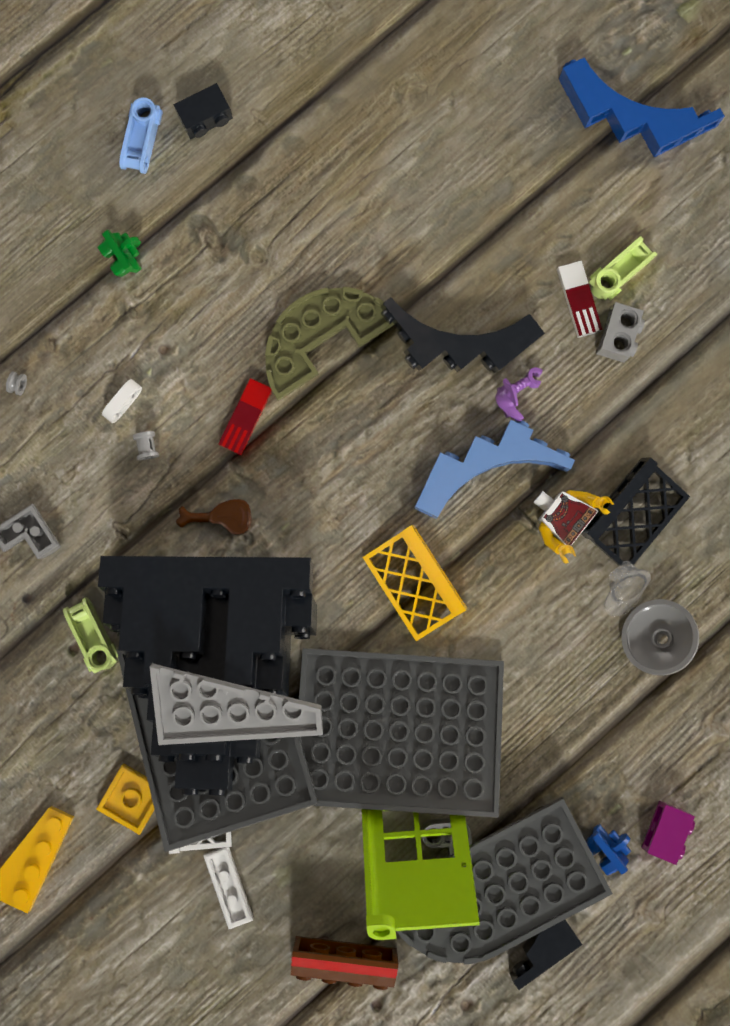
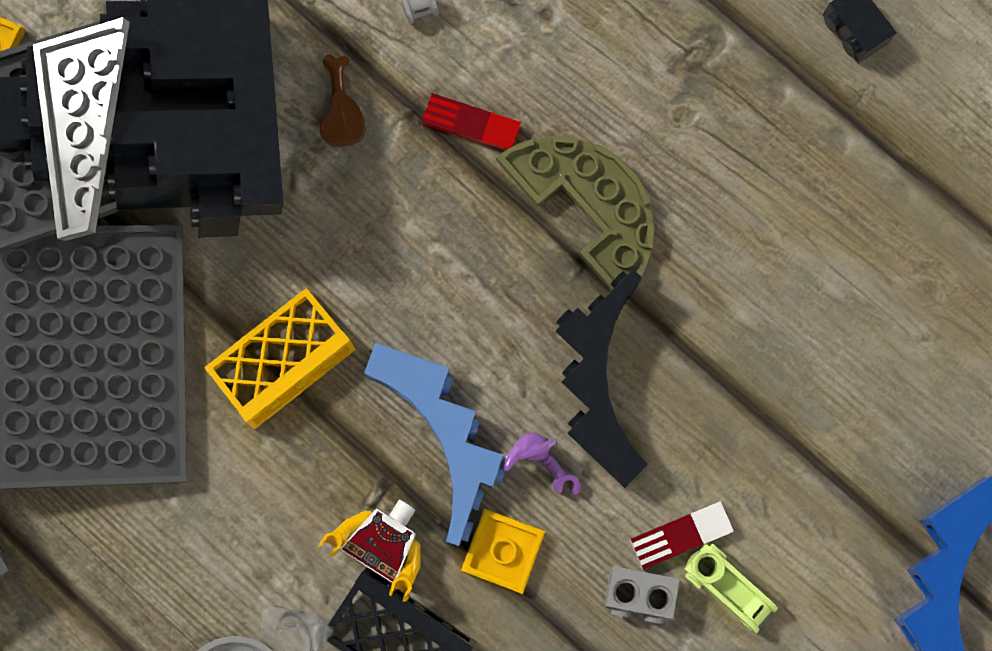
camera: 80 degrees right, 5 degrees down
none -> yellow tile [461,509,546,594]

